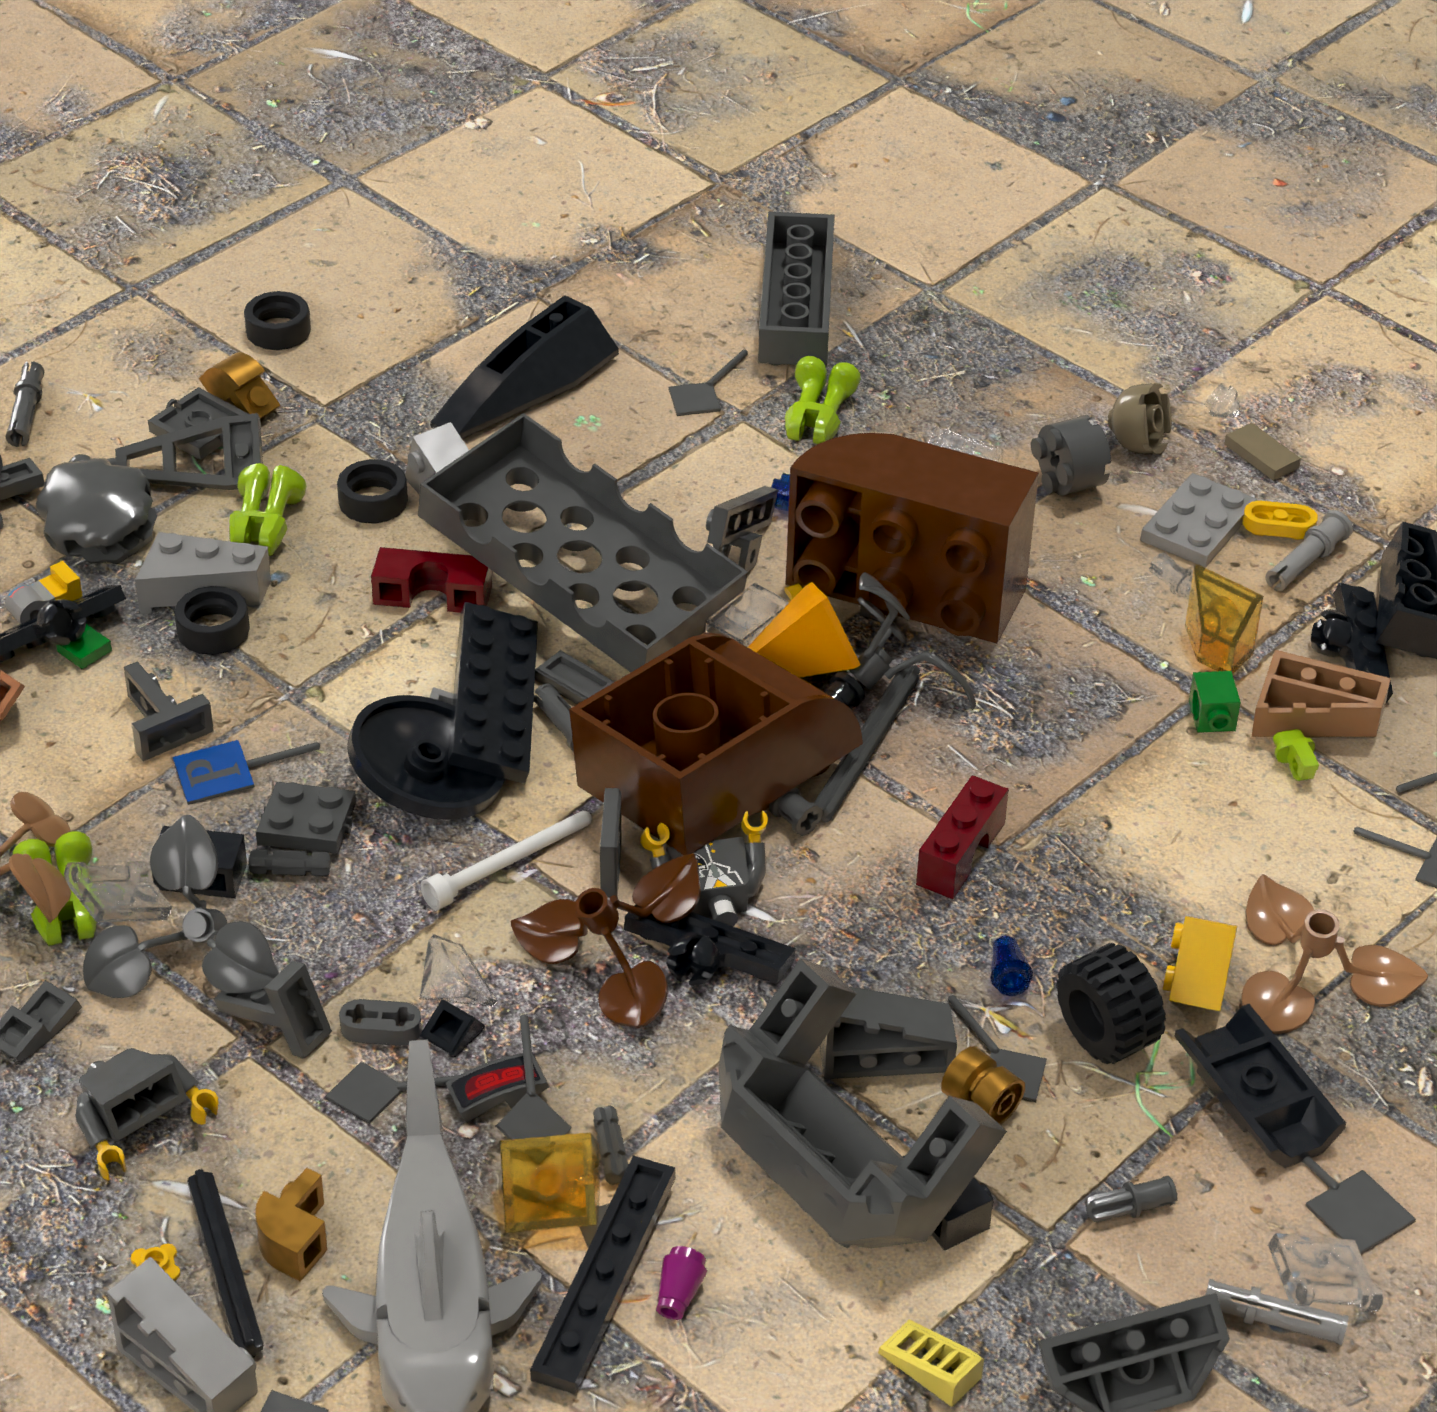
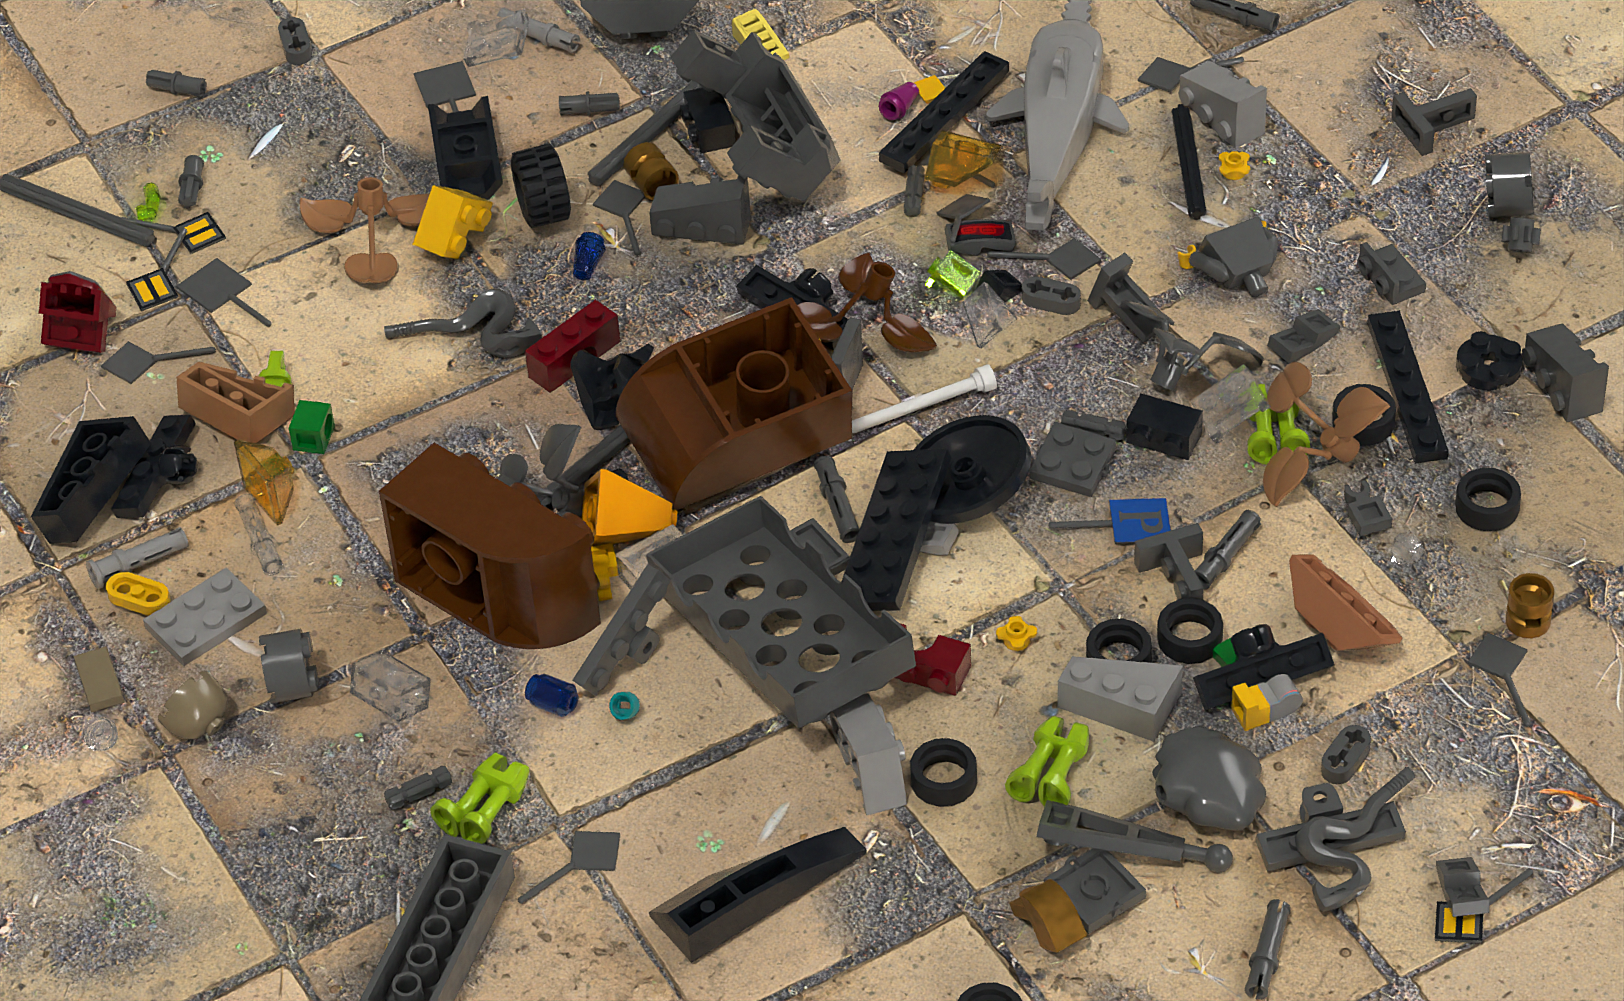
camera: 160 degrees left, 5 degrees up
pearl gold brick [255,1167,328,1282] -> none
none -> dark grey animal [384,289,542,358]
none -> dark grey axle [384,766,452,810]
none -> black piece [570,343,654,430]
none -> dark grey axle [587,81,702,186]
none -> teal hinge [609,691,640,720]
none -> yellow piece [914,75,945,104]
none -> clear neon green bracket [925,250,981,298]
none -> yellow plate [996,616,1037,651]
none -> black tyre [1157,598,1223,664]
none -> dark grey pin [1195,510,1261,590]

